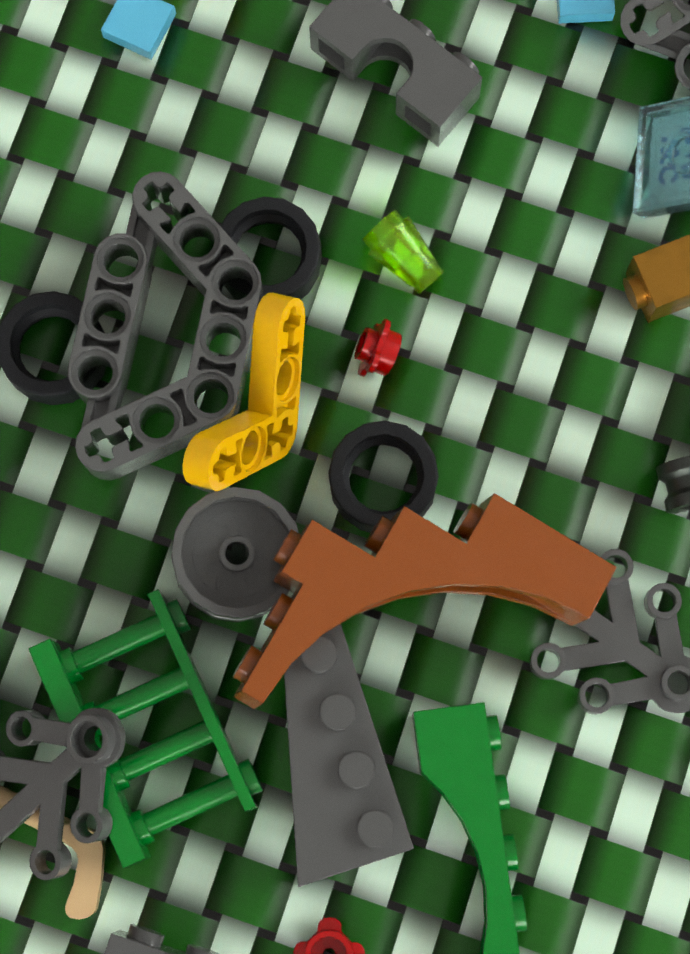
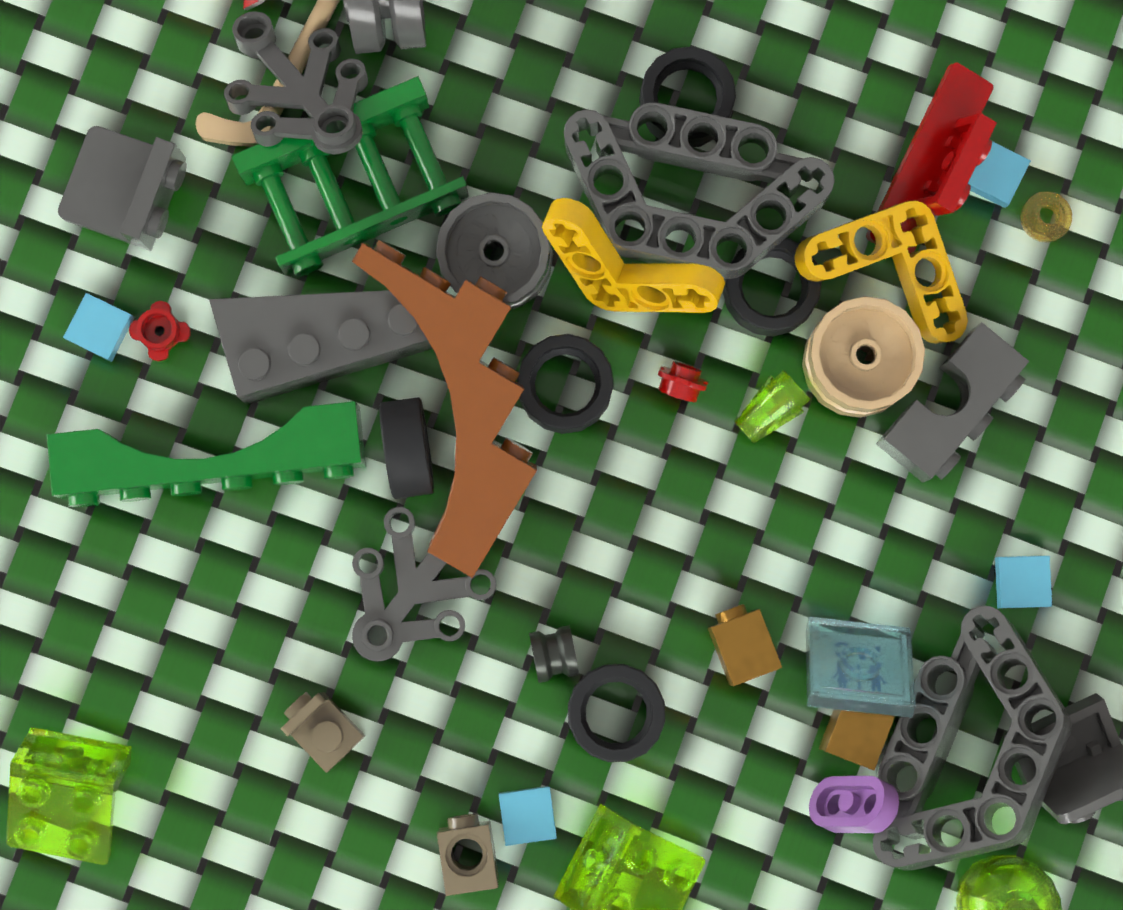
camera: 85 degrees right, 5 degrees up
none -> black tyre [379,397,434,499]
none -> yellow beam [794,201,968,344]
none -> tan wheel [802,296,925,418]
none -> red bracket [866,62,997,254]

